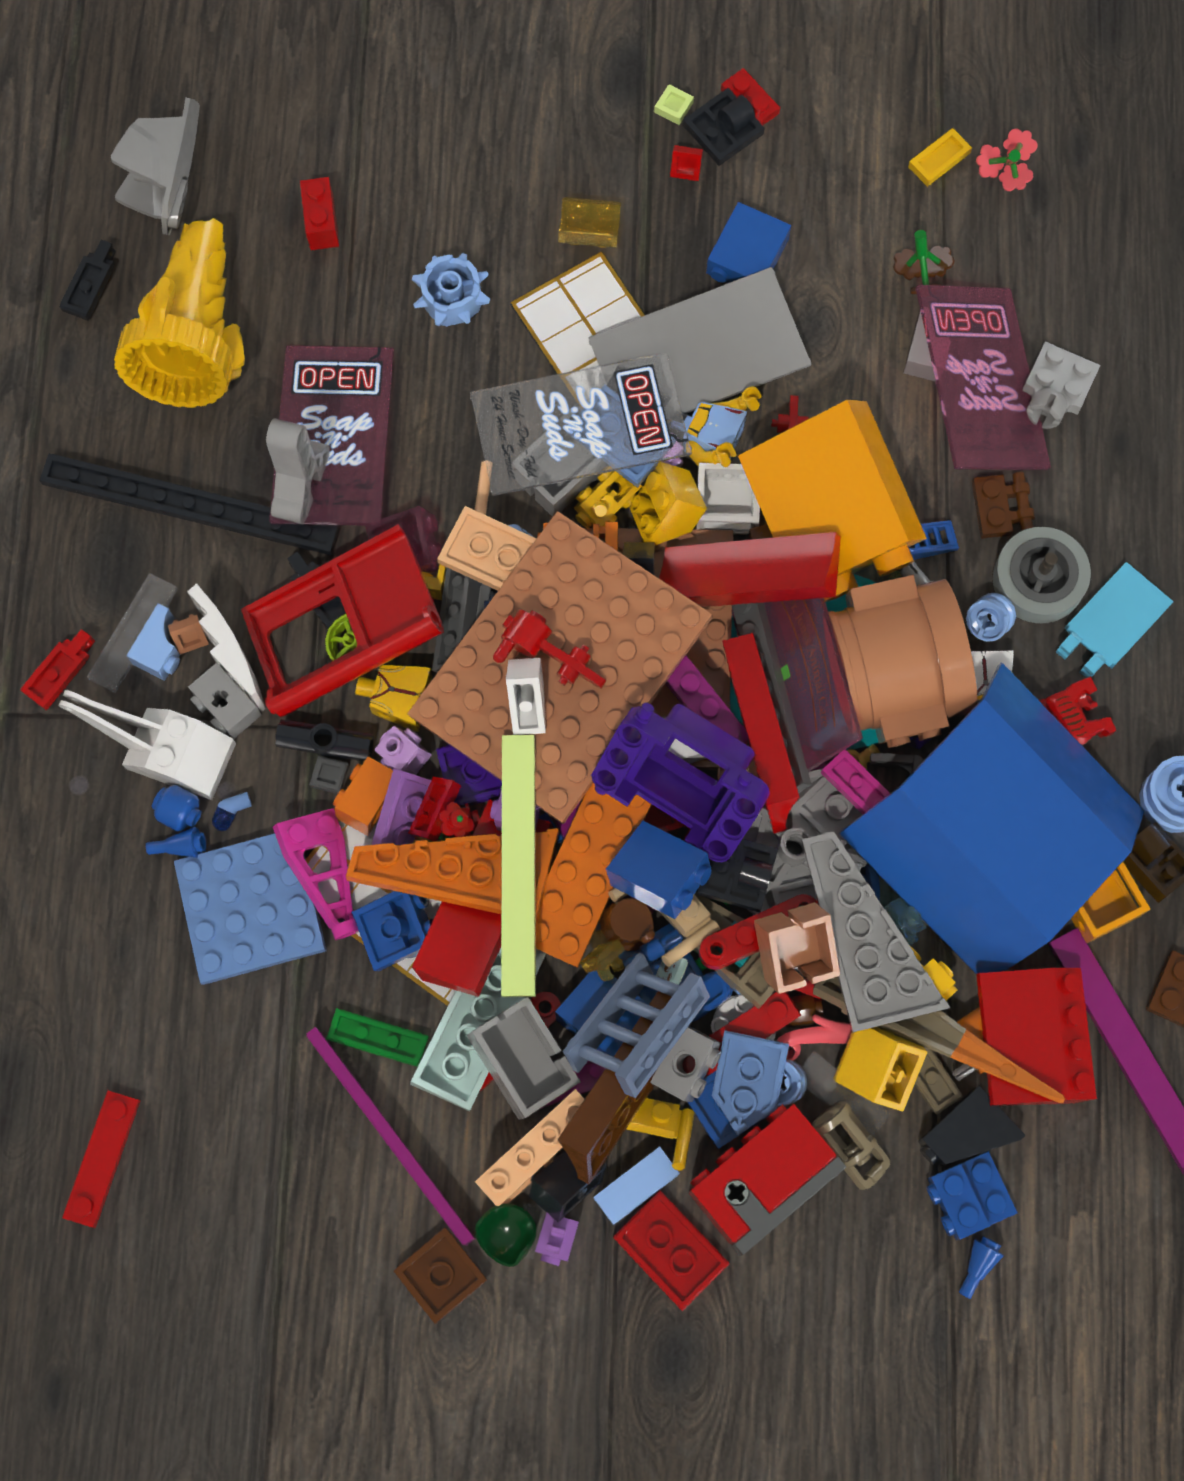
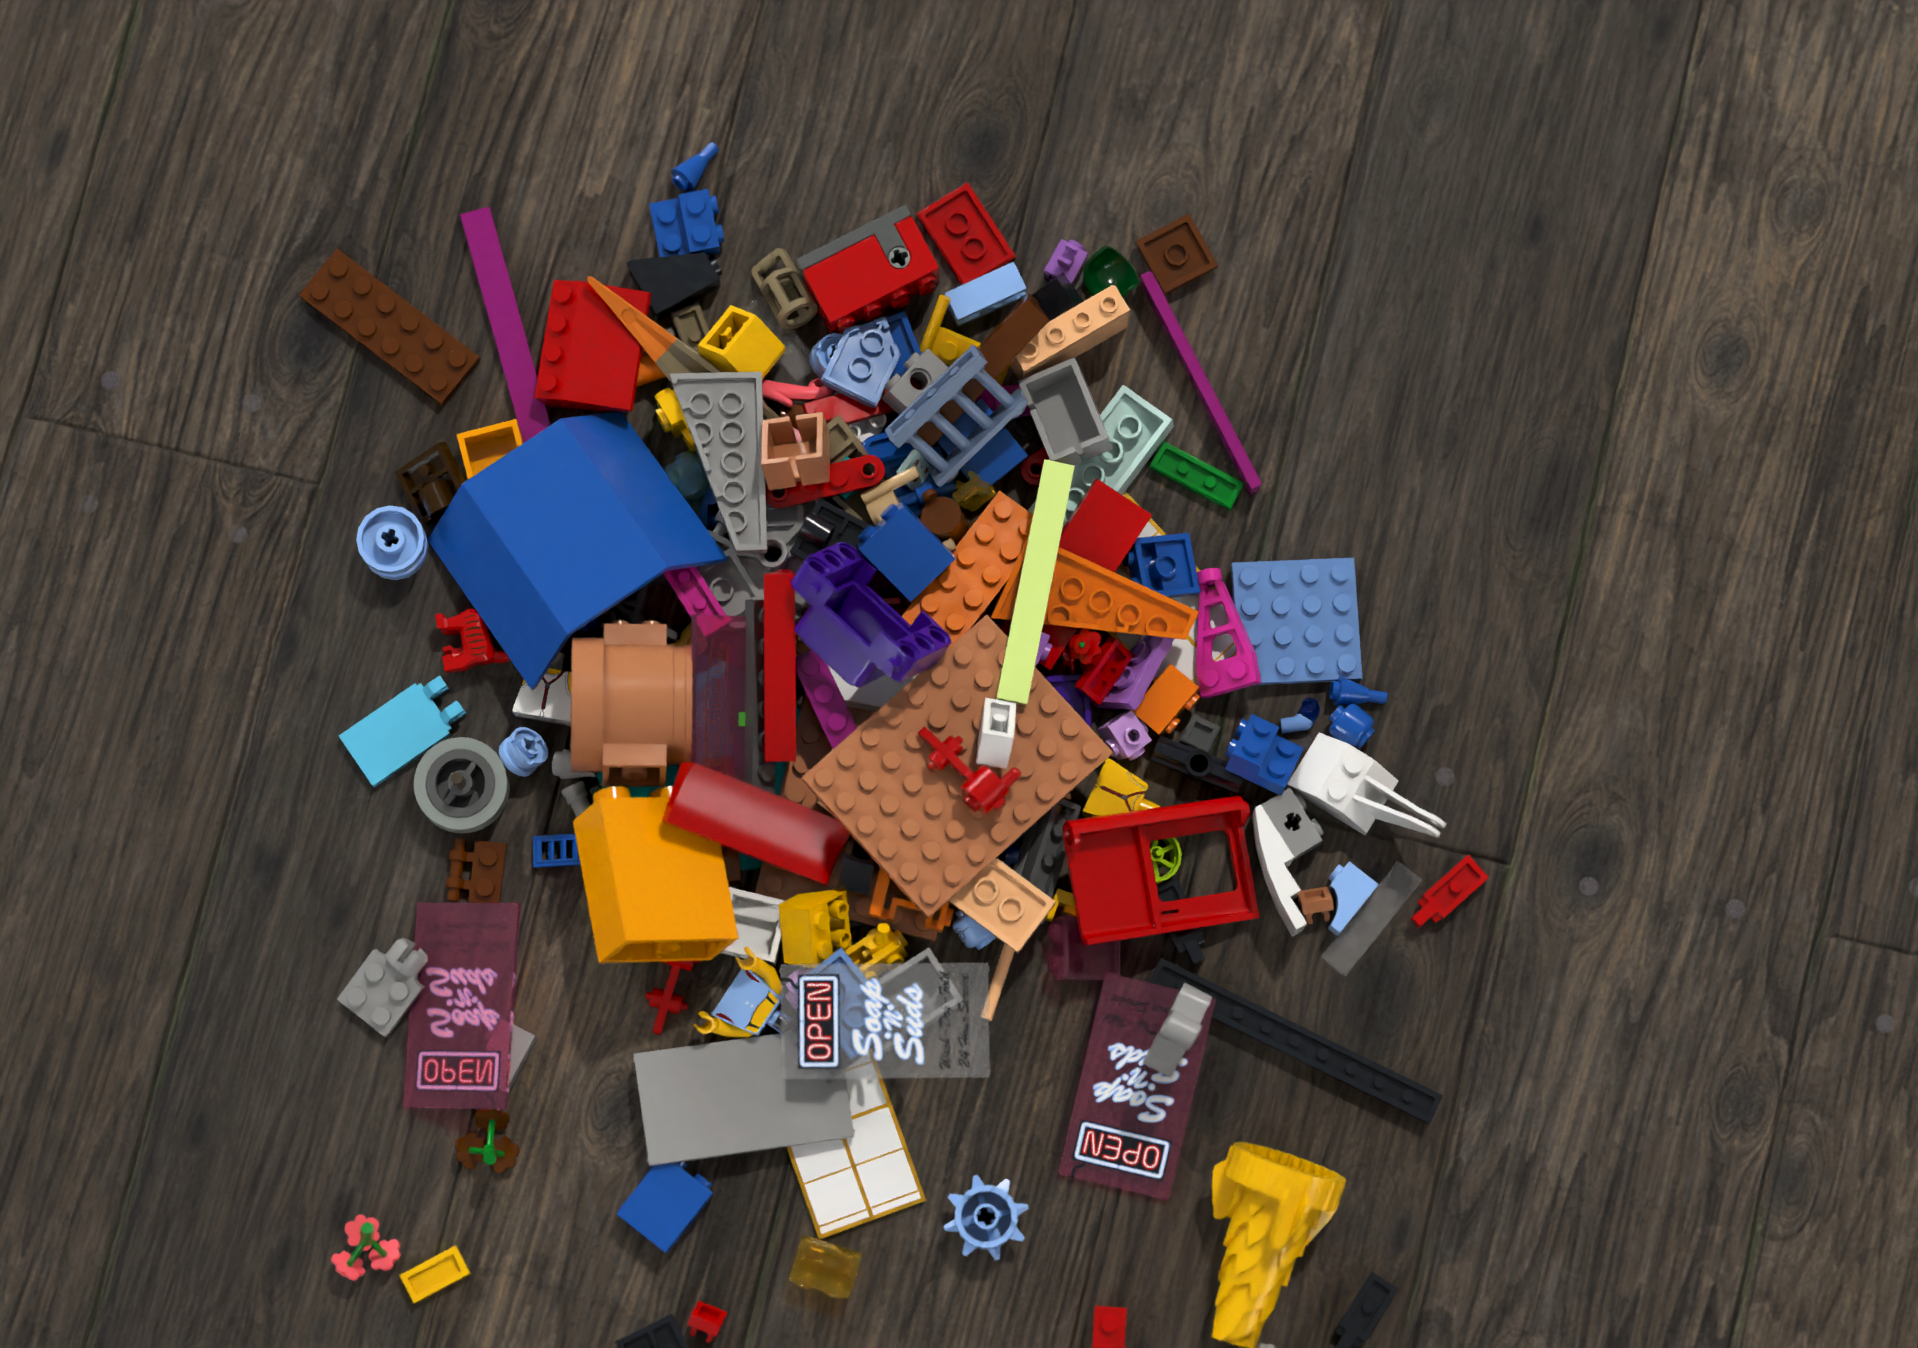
camera: 170 degrees left, 5 degrees up
red plate [62,1090,140,1228] -> none
none -> blue plate [1225,714,1304,795]

